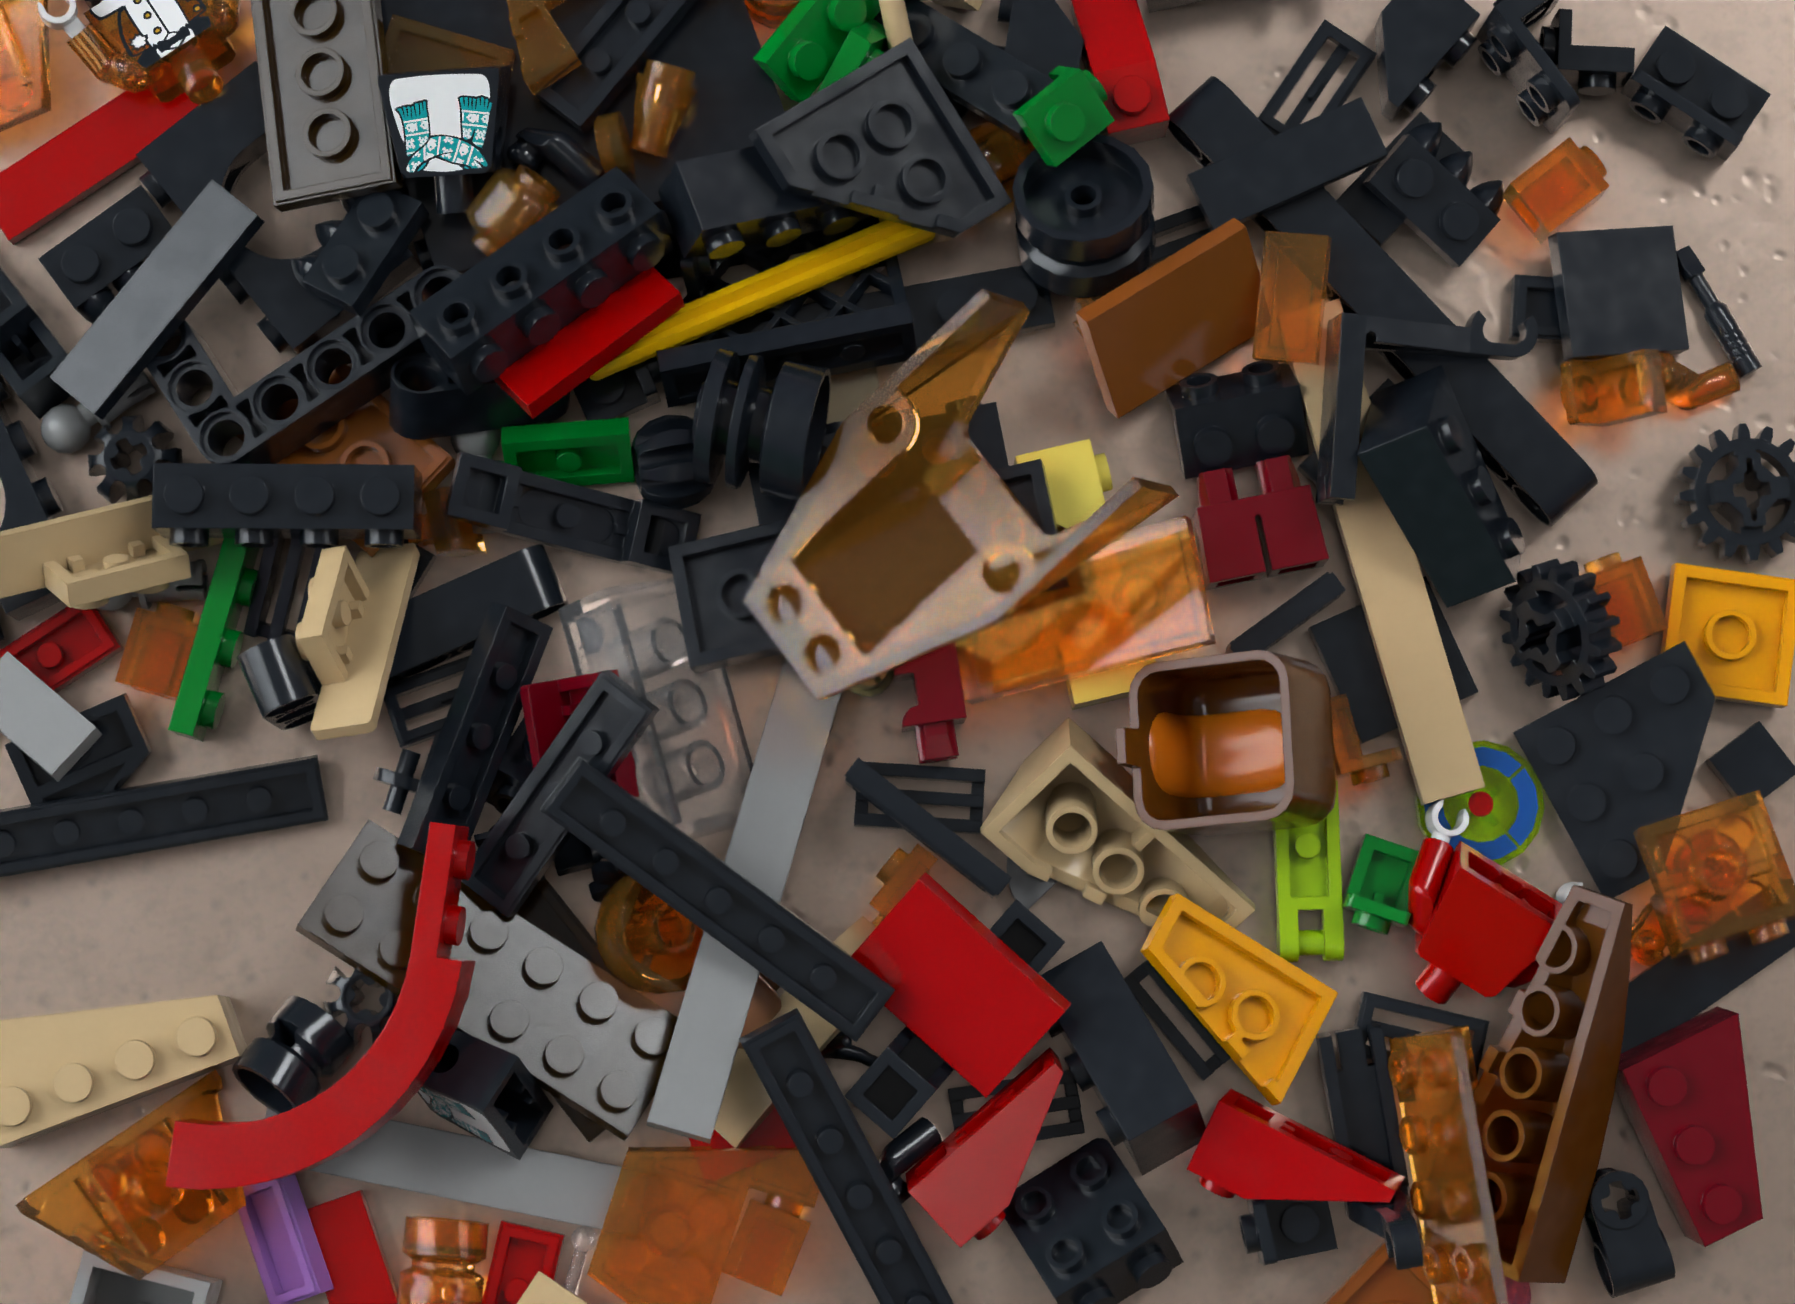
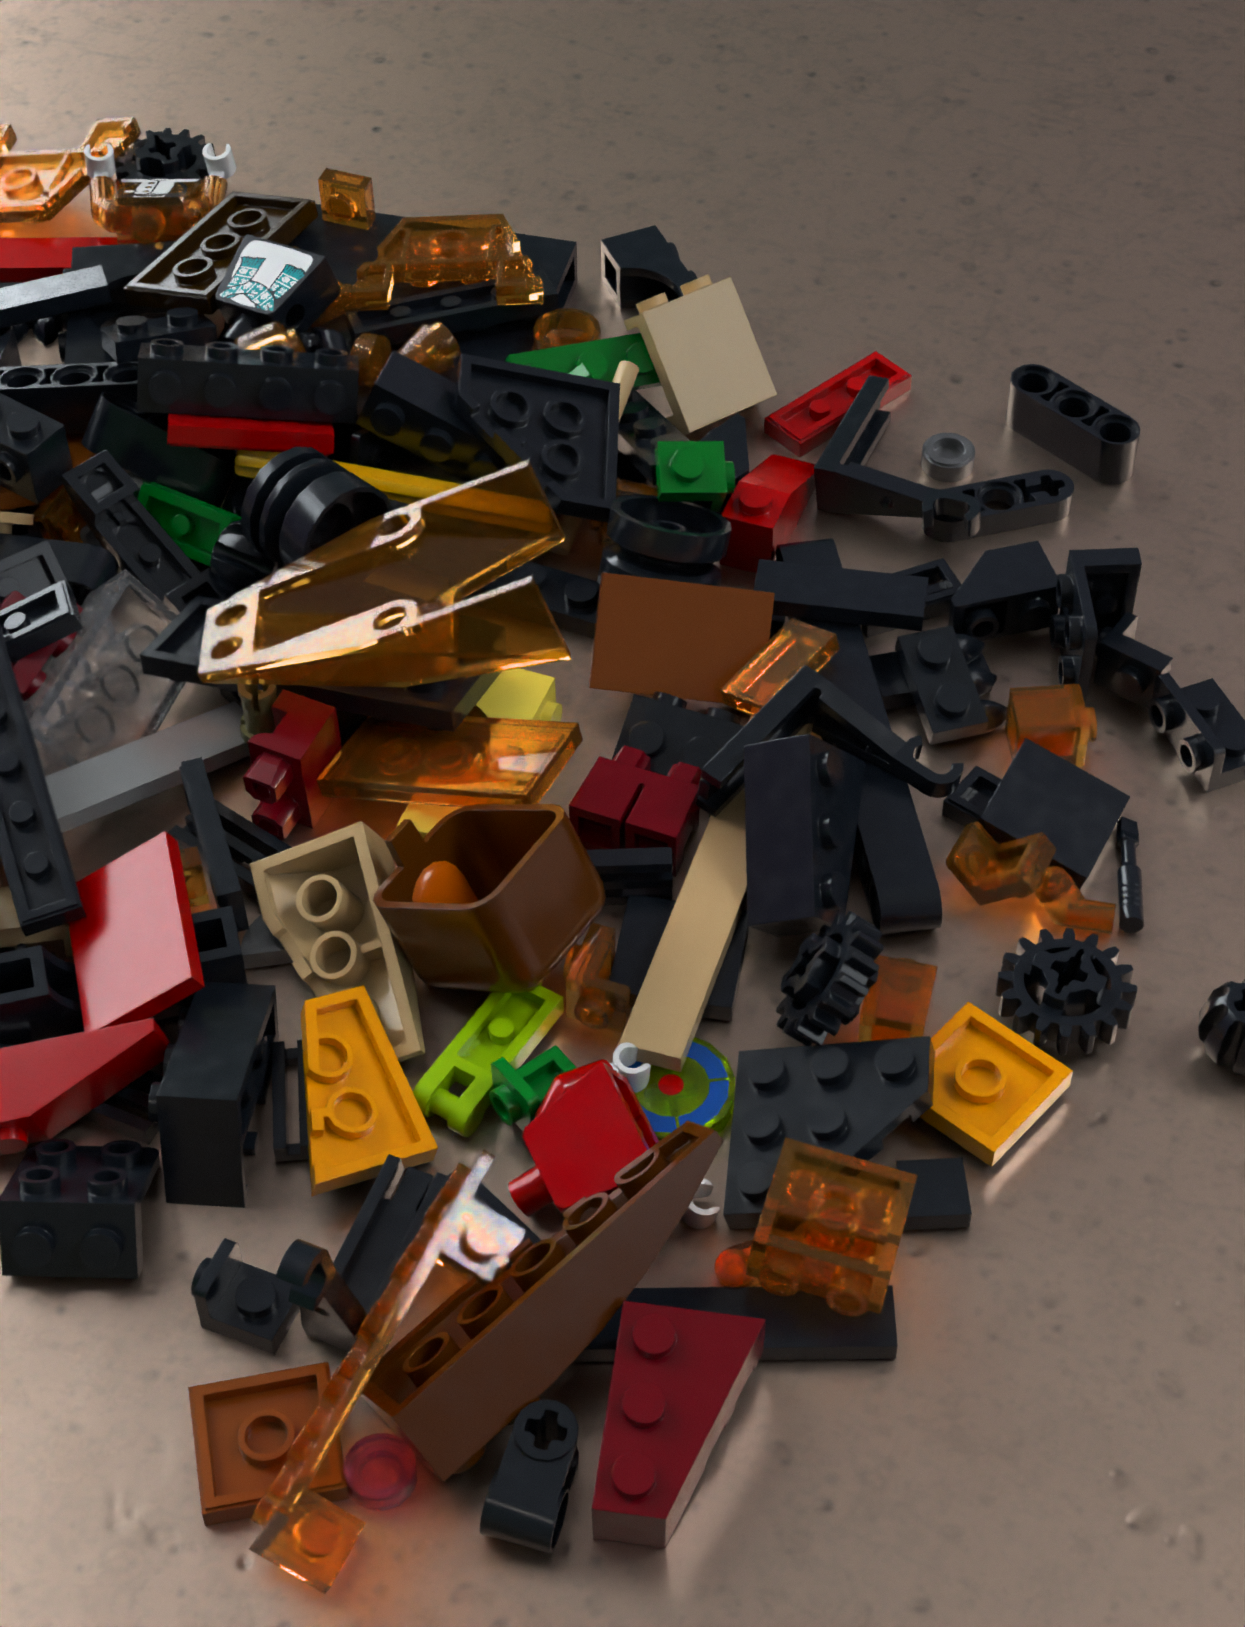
camera: 35 degrees right, 35 degrees down
red slope [1187,1088,1405,1203] -> none

